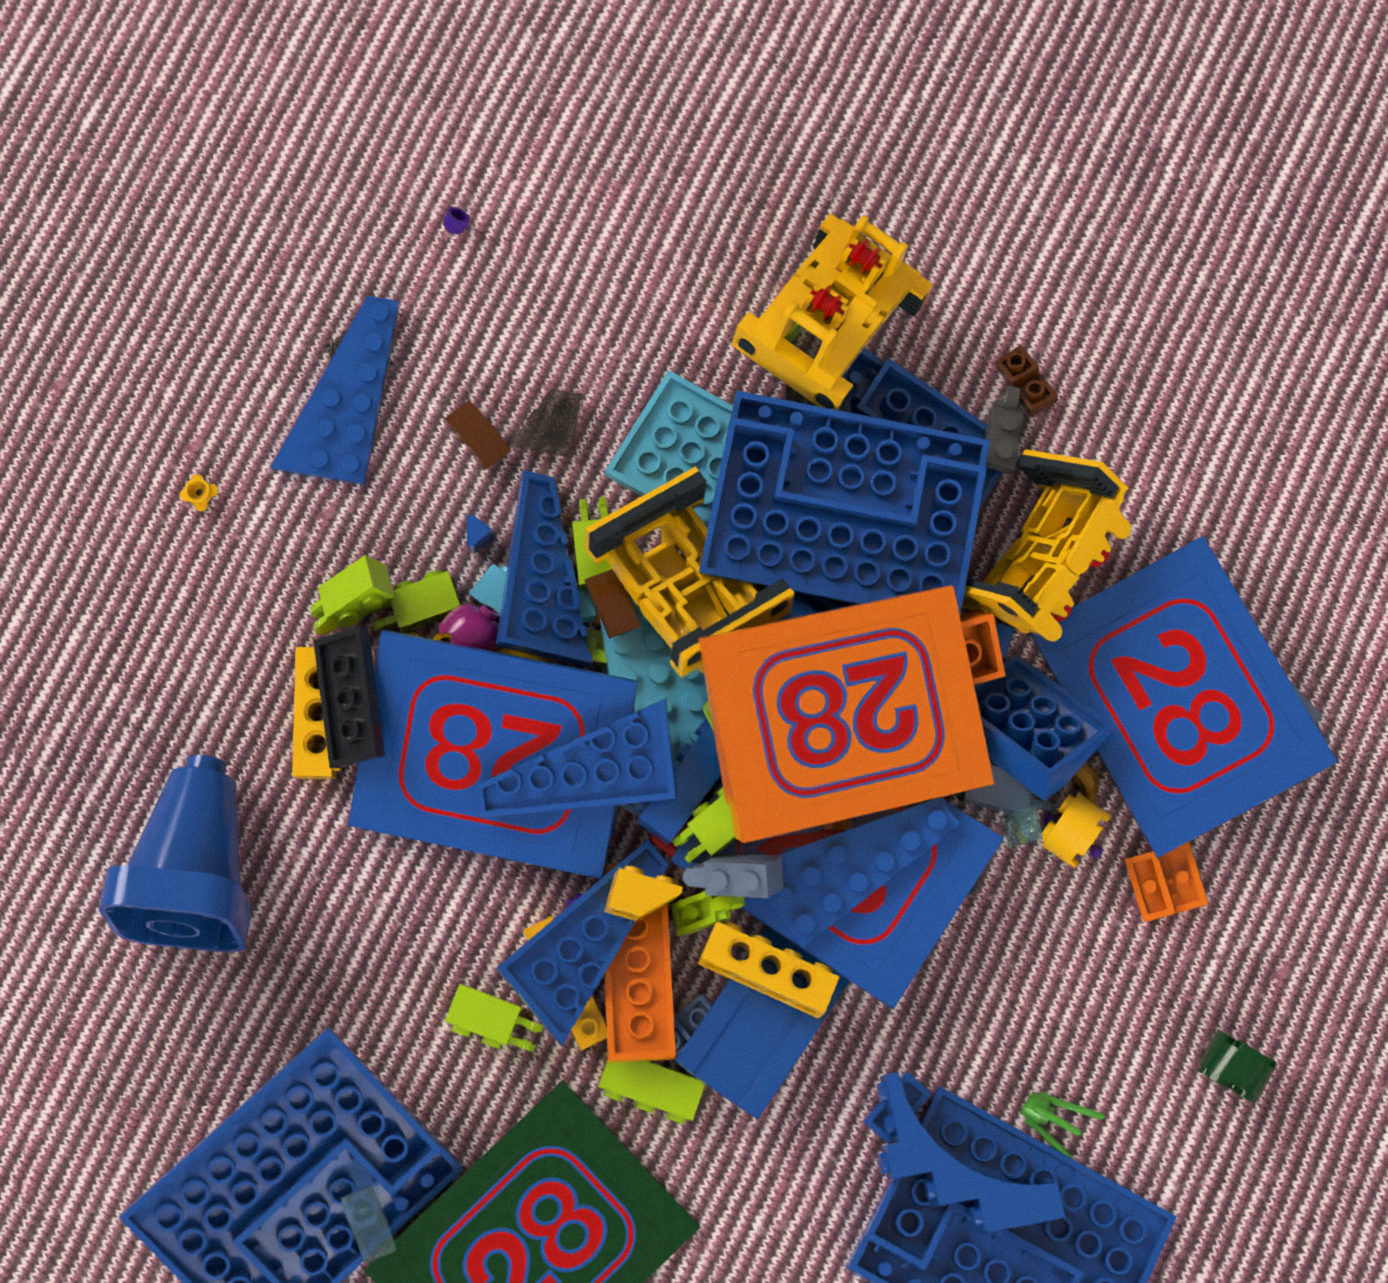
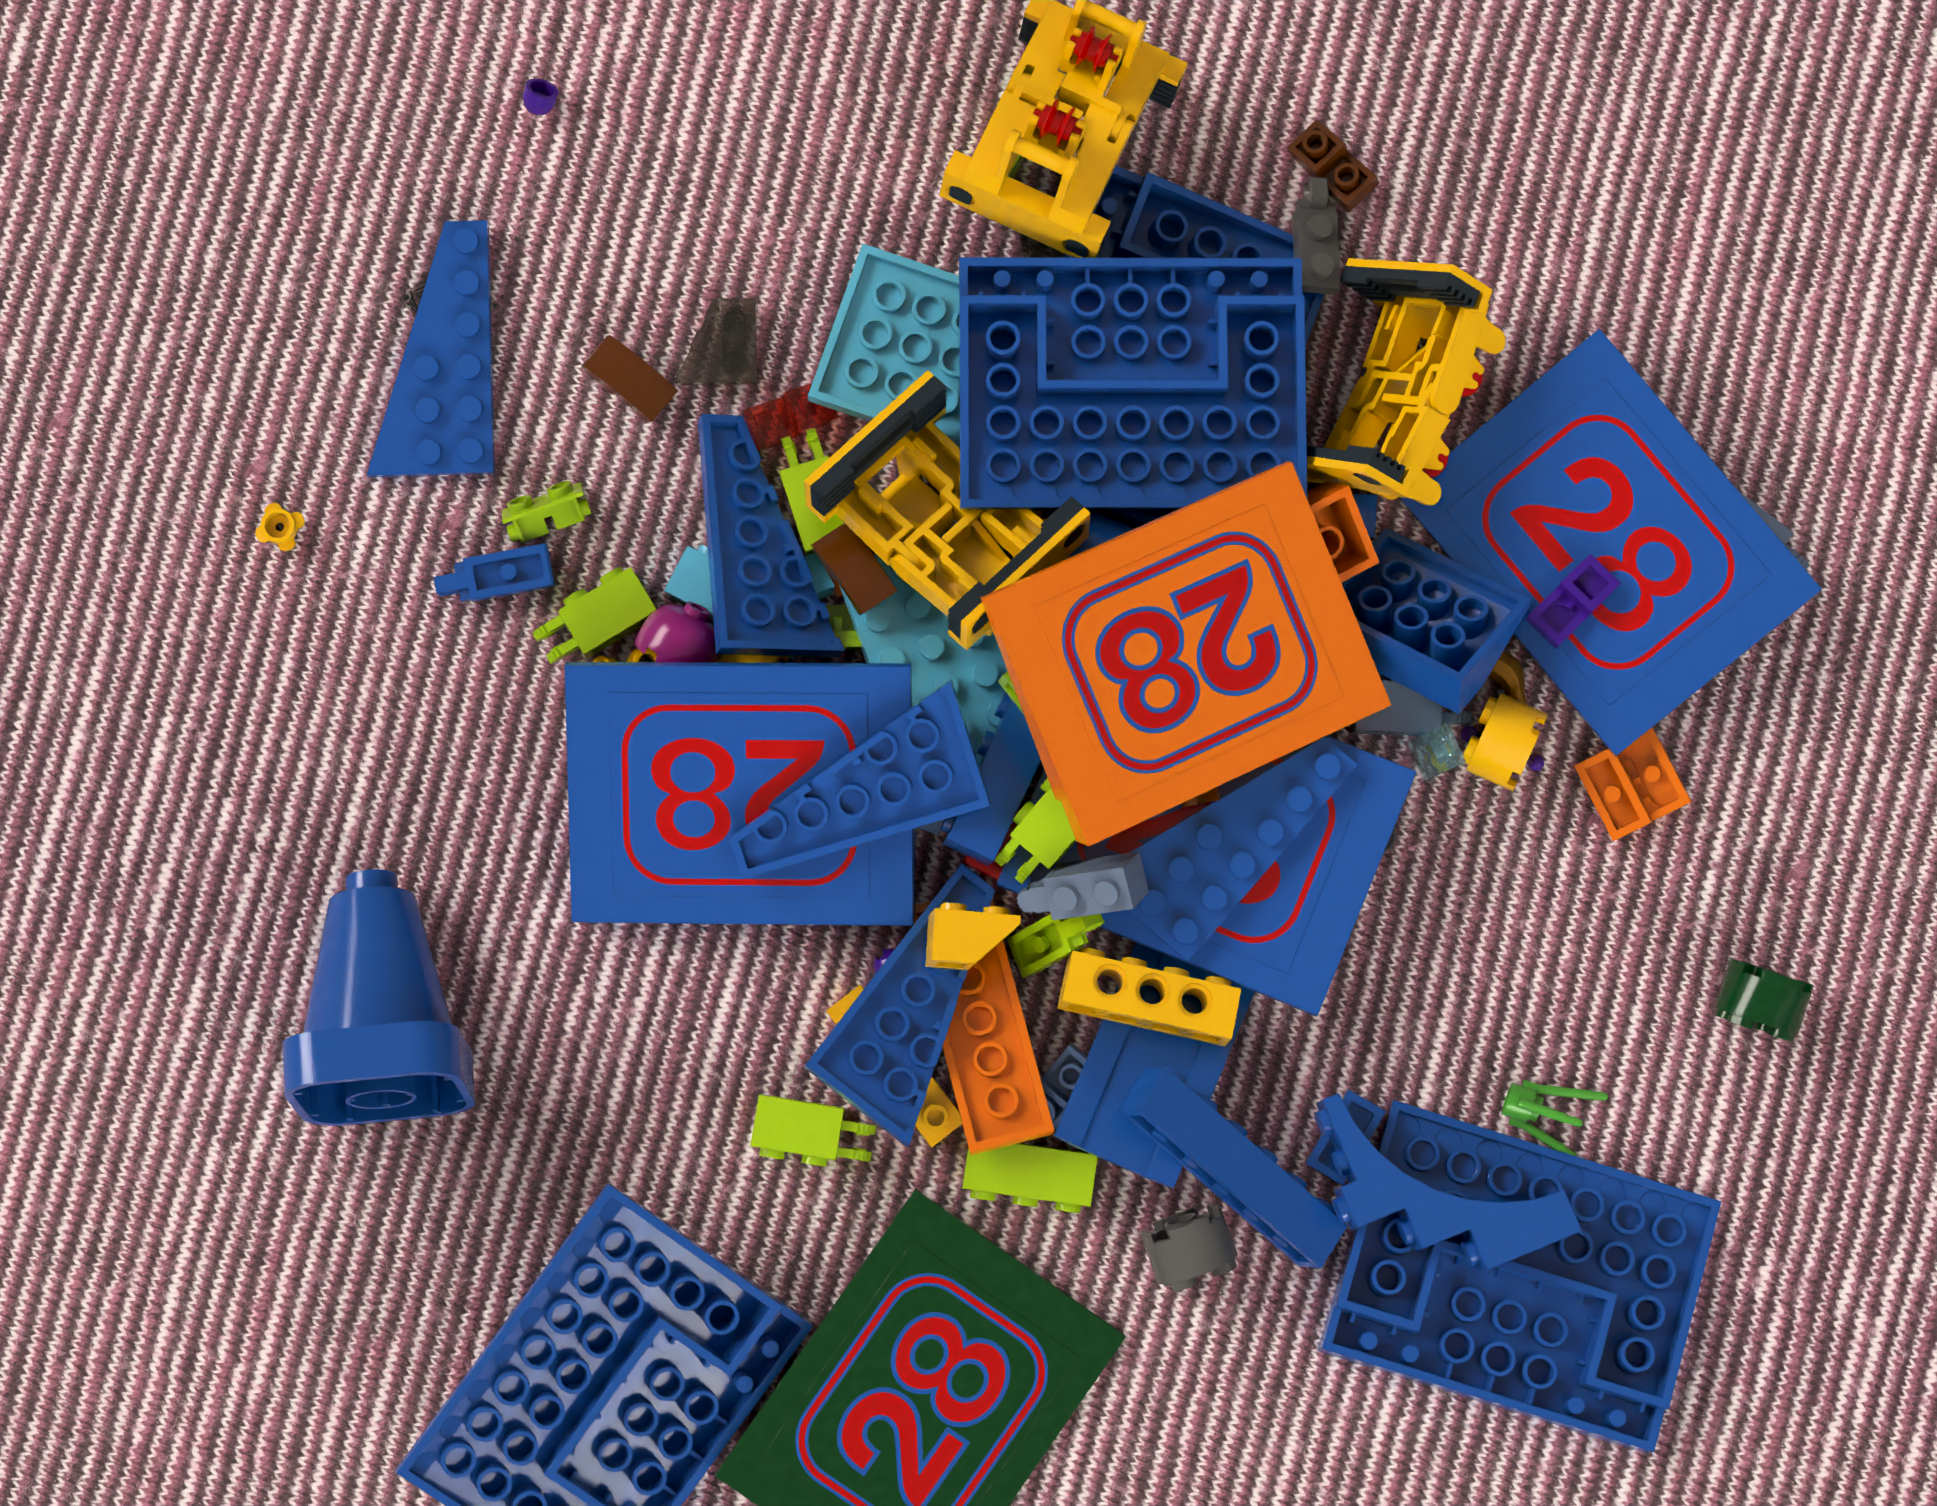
camera: 15 degrees left, 5 degrees up
yellow brick [292,647,342,779] -> none
lime hinge [309,555,394,635] -> none
black plate [313,626,385,768] -> none
clear light blue slope [341,1186,398,1263] -> none
blue slope [466,515,495,553] -> none
none -> blue hinge [434,543,556,602]
none -> lime hinge [501,481,592,543]
none -> clear red slope [740,383,839,452]
none -> blue brick [1118,1066,1347,1268]
none -> dark grey brick [1140,1203,1238,1292]
none -> dark purple slope [1526,554,1621,649]

